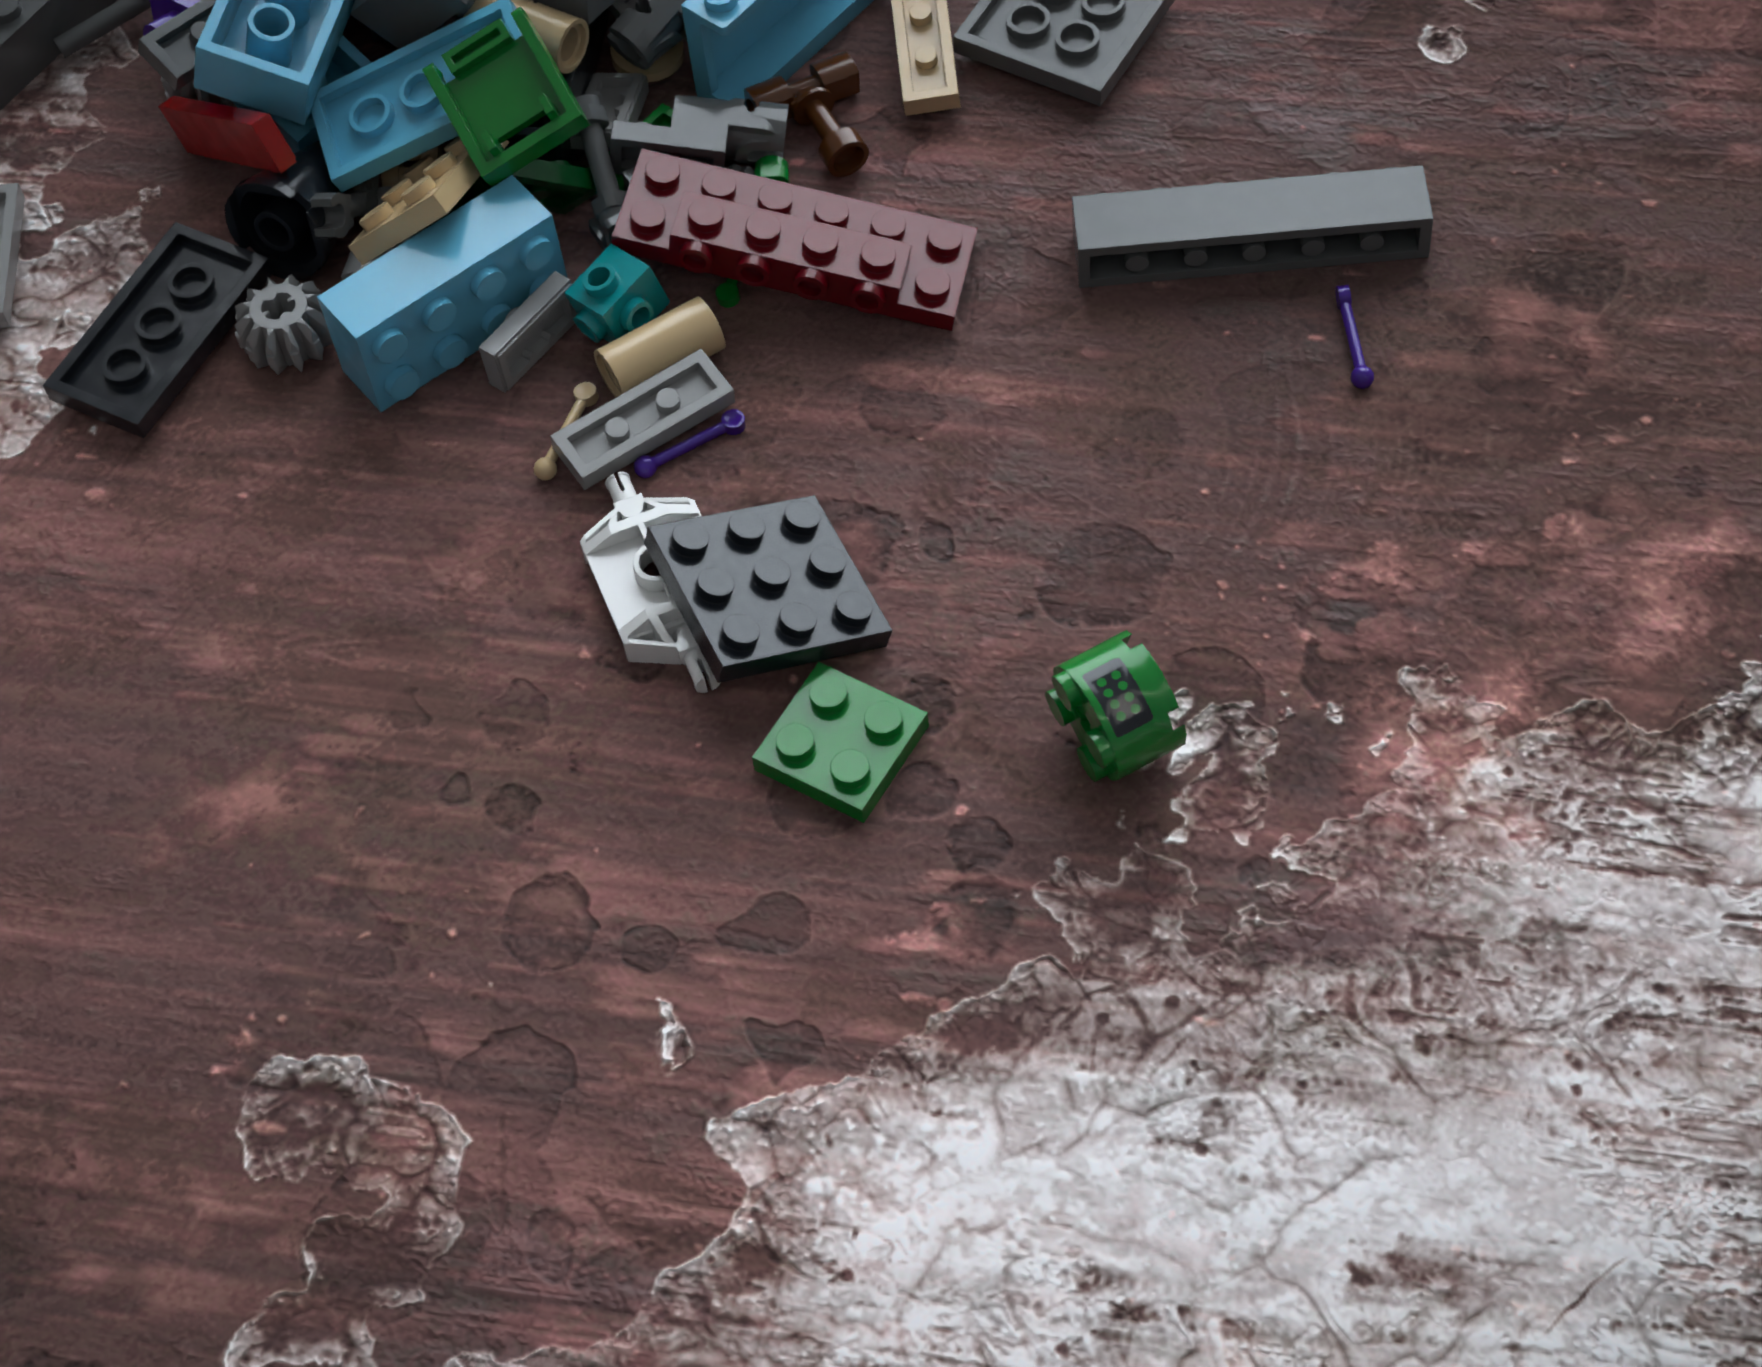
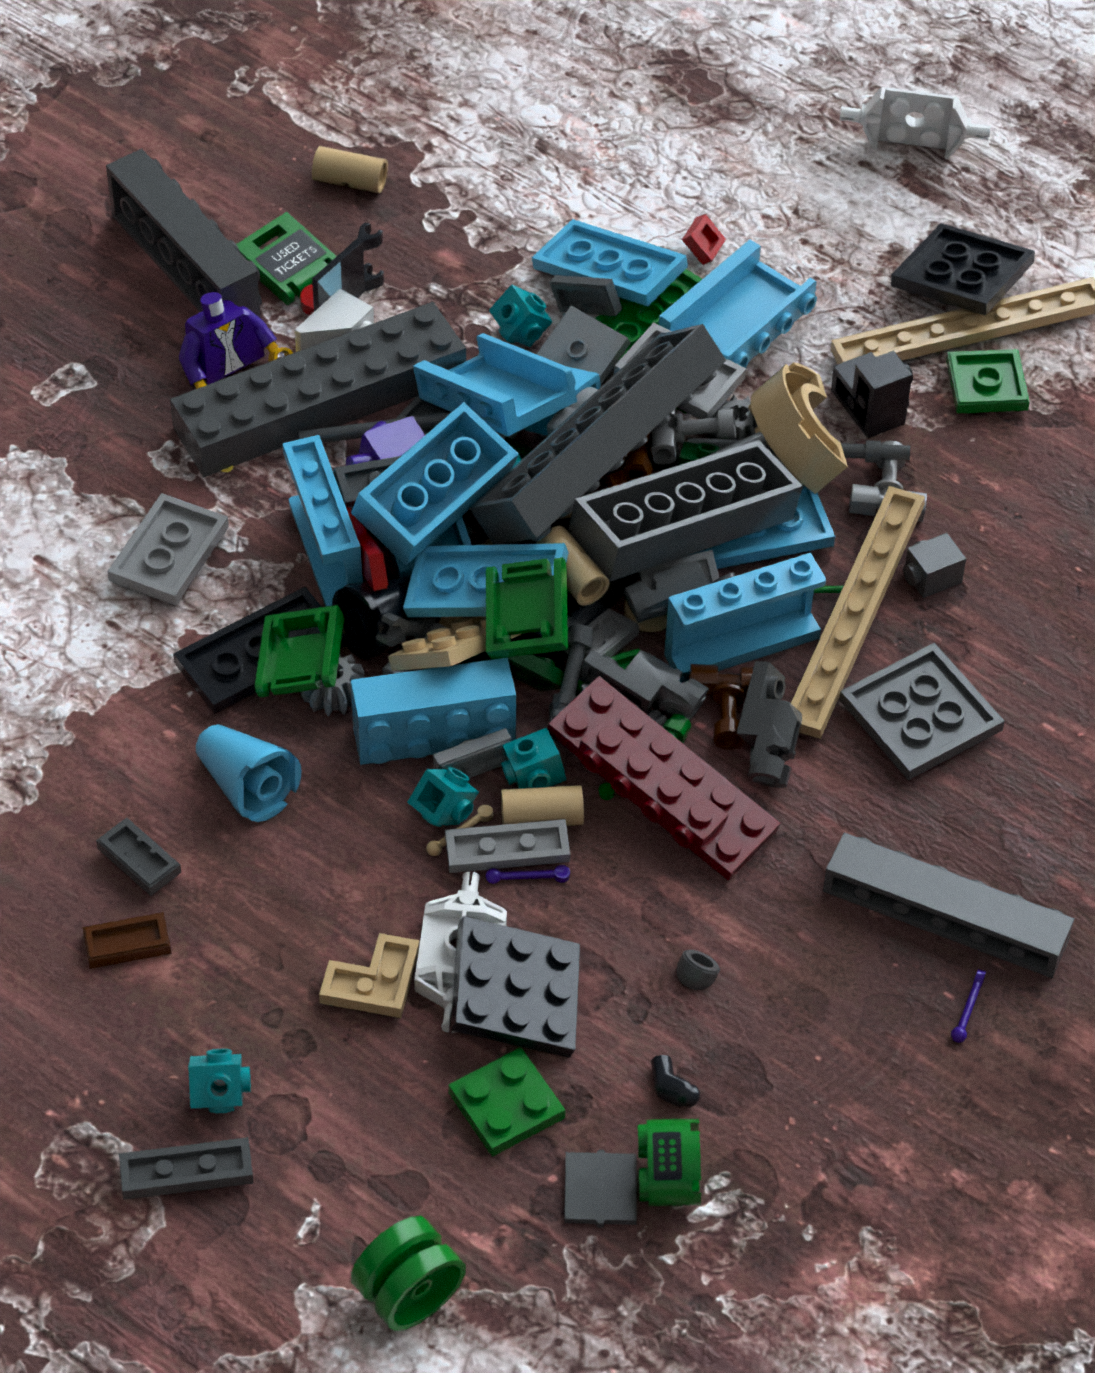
camera: 20 degrees right, 5 degrees down
none -> reddish brown tile [82,912,172,969]
none -> dark grey plate [96,817,181,896]
none -> dark grey plate [119,1137,254,1200]
none -> teal brick [188,1049,251,1113]
none -> medium azure cone [196,724,301,822]
none -> green container [255,605,344,698]
none -> medium azure panel [282,435,363,607]
none -> tan plate [319,933,420,1018]
none -> green wheel [351,1216,466,1331]
none -> teal brick [407,767,479,827]
none -> dark grey piece [564,1149,637,1228]
none -> black arm [651,1055,700,1108]
none -> dark grey piece [676,950,720,990]
none -> dark grey plate [736,661,802,788]

